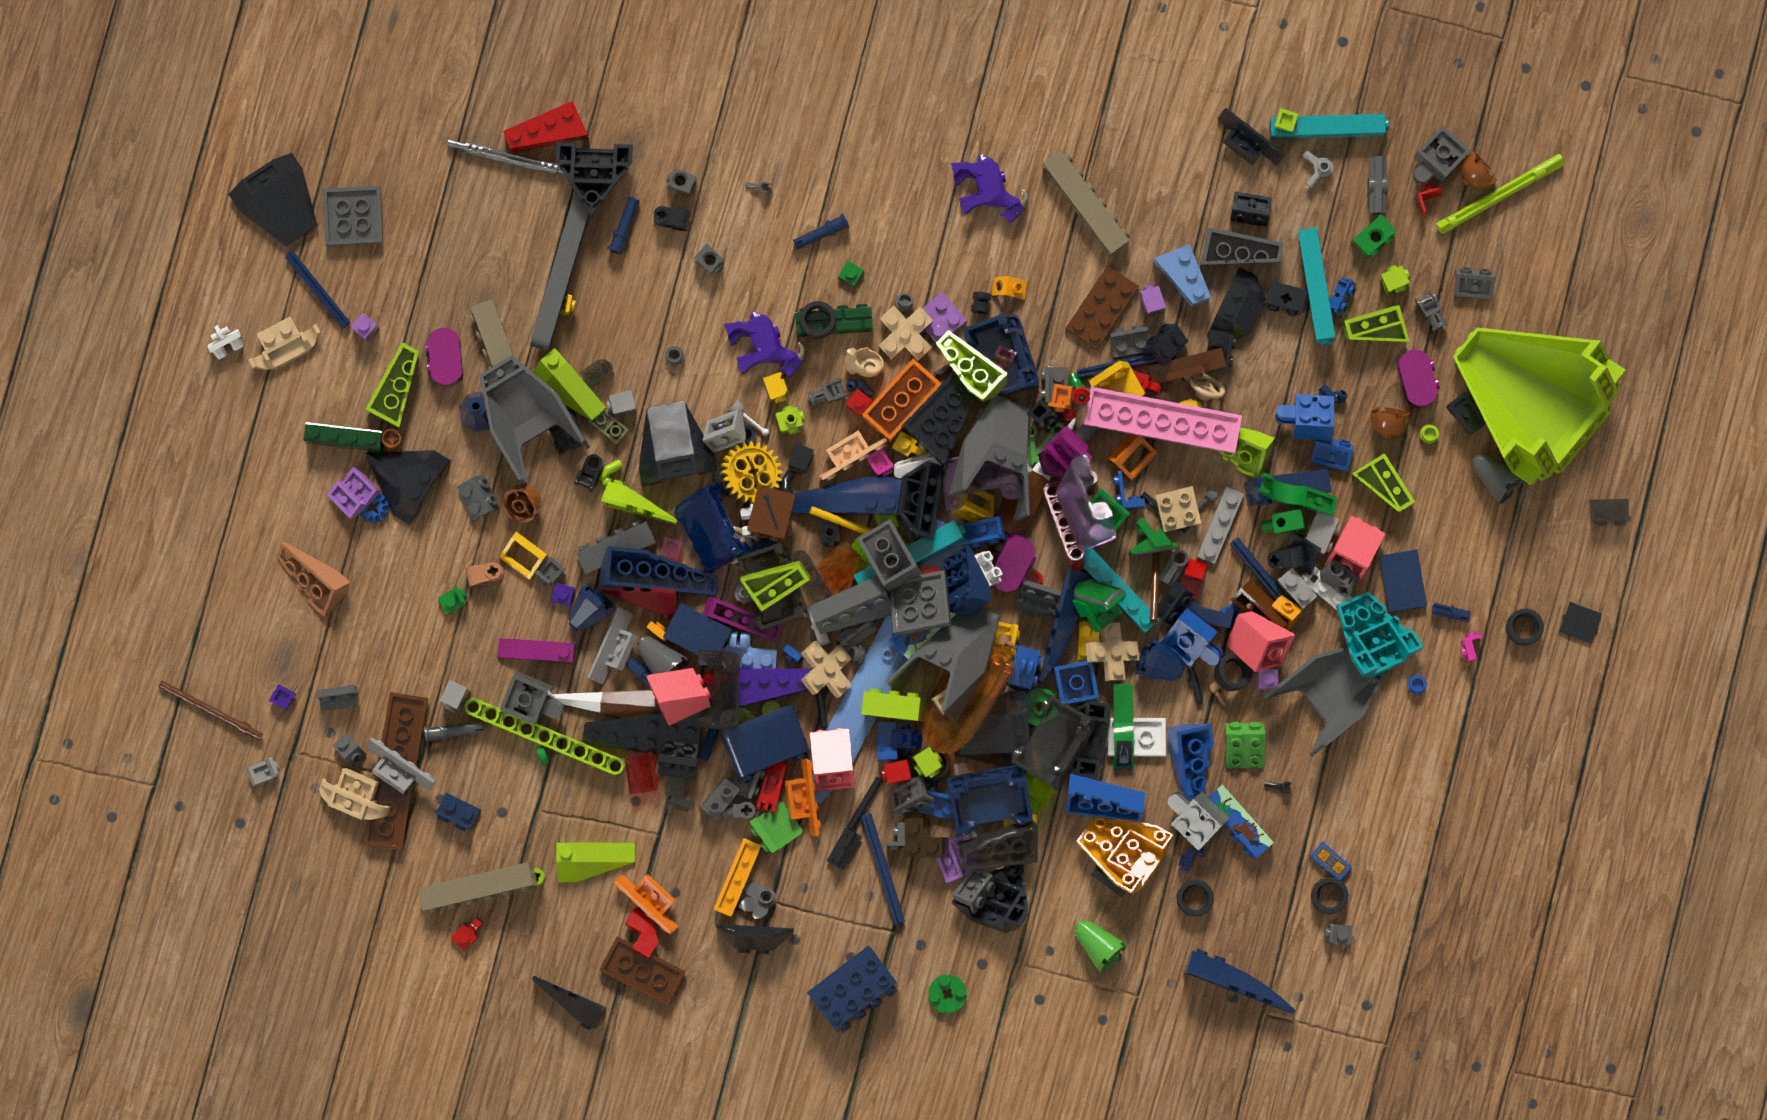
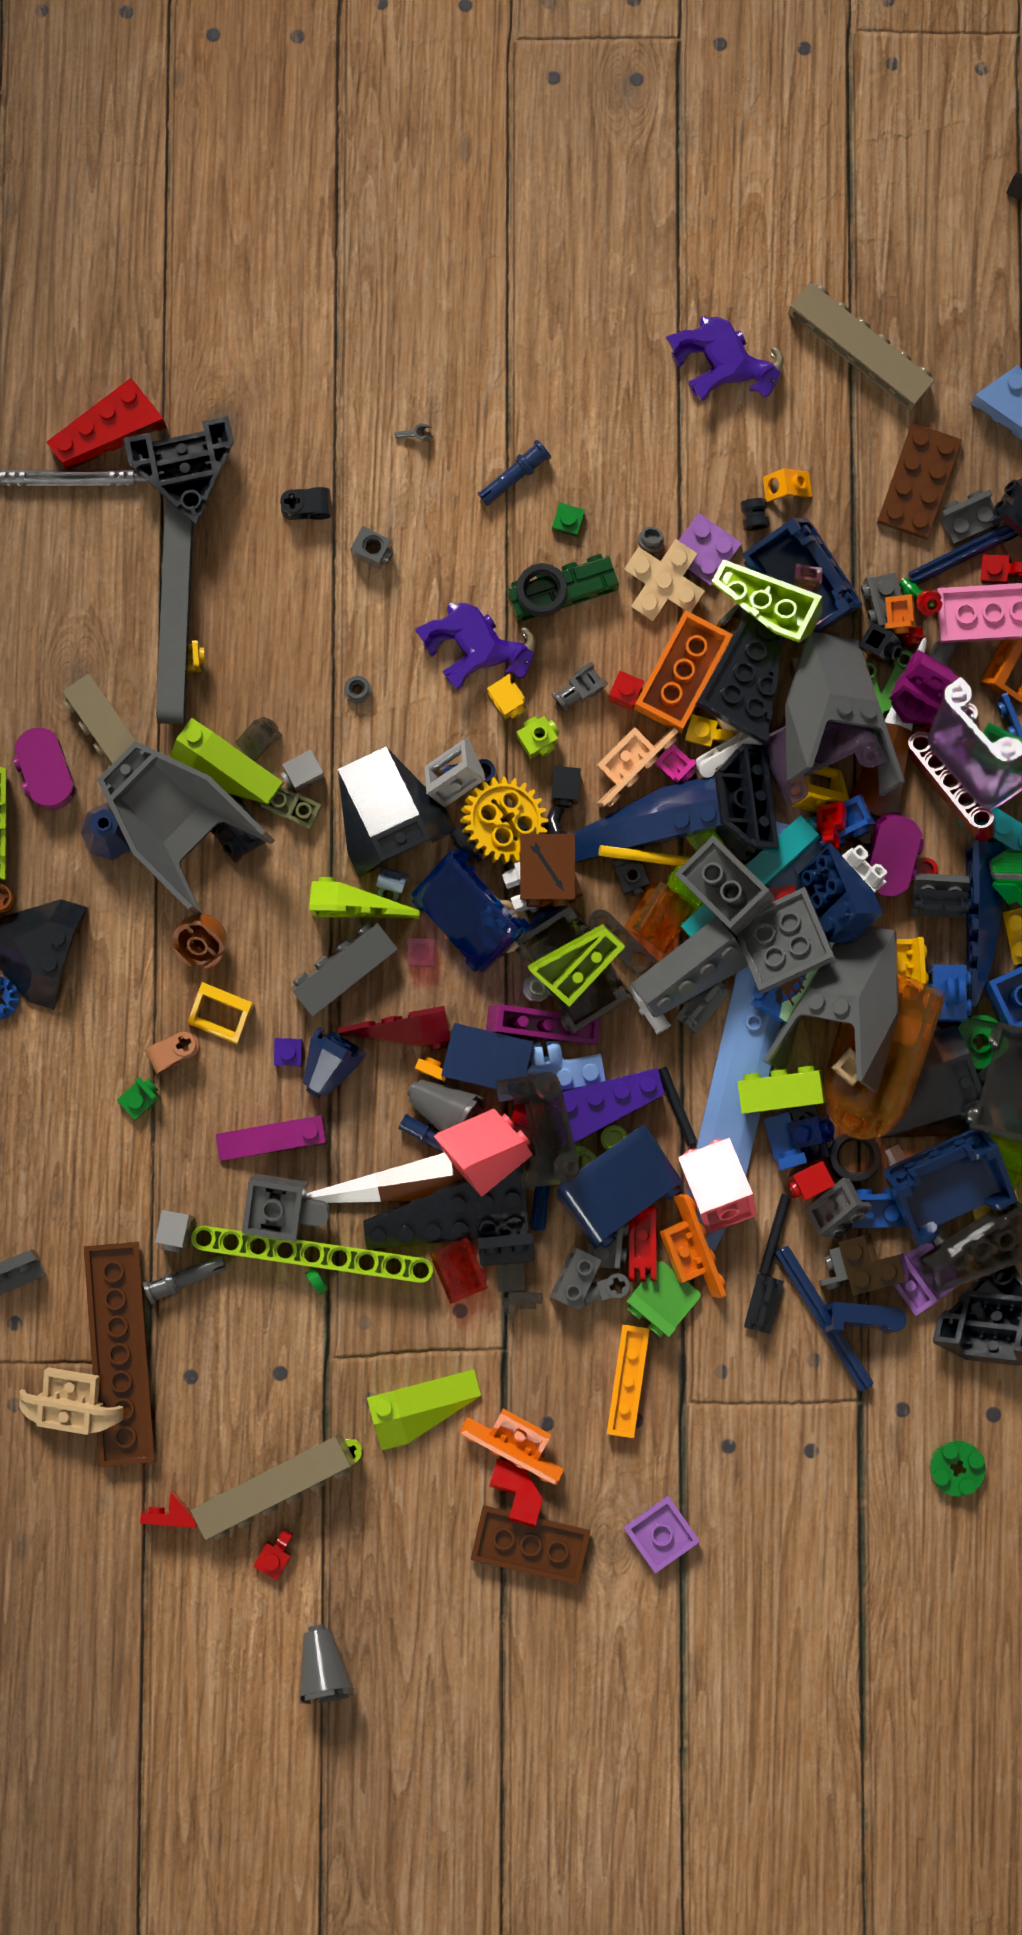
camera: 15 degrees left, 0 degrees up
dark grey bracket [332,732,366,767] -> none
light grey bracket [367,737,435,794] -> none
dark blue bracket [435,793,481,832] -> none
dark grey bracket [457,475,500,521] -> none
black wedge [532,976,605,1030] -> none
dark grey bracket [535,556,565,587] -> none
black piece [574,454,604,492] -> none
light grey bracket [587,607,637,685] -> none
lime arm [599,459,623,486] -> none
dark blue wedge [599,546,718,596] -> none
dark blue pin [607,197,640,255] -> none
dark grey brick [666,168,697,197] -> none
black wedge [716,924,794,954] -> none
hinge [728,400,769,436] -> none
dark grey plate [739,883,776,920] -> none
blue plate [783,644,803,663] -> none
tan plate [801,640,851,698] -> none
dark blue brick [807,945,899,1033] -> none
tan hair [844,347,884,377] -> none
dark blue arm [846,379,875,398] -> none
dark grey plate [850,644,865,663] -> none
lime brick [912,747,942,778] -> none
dark grey bracket [953,866,995,913] -> none
medium nougat hand [998,634,1017,649] -> none
yellow bracket [1089,361,1145,397] -> none
medium lavender brick [1140,285,1166,316] -> none
none -> red slope [140,1491,198,1528]
none -> dark grey cone [299,1625,355,1704]
none -> sand blue tile [376,867,409,901]
none -> medium lavender plate [623,1495,700,1574]
none -> red plate [816,801,847,850]
none -> dark blue leg [825,1302,906,1334]

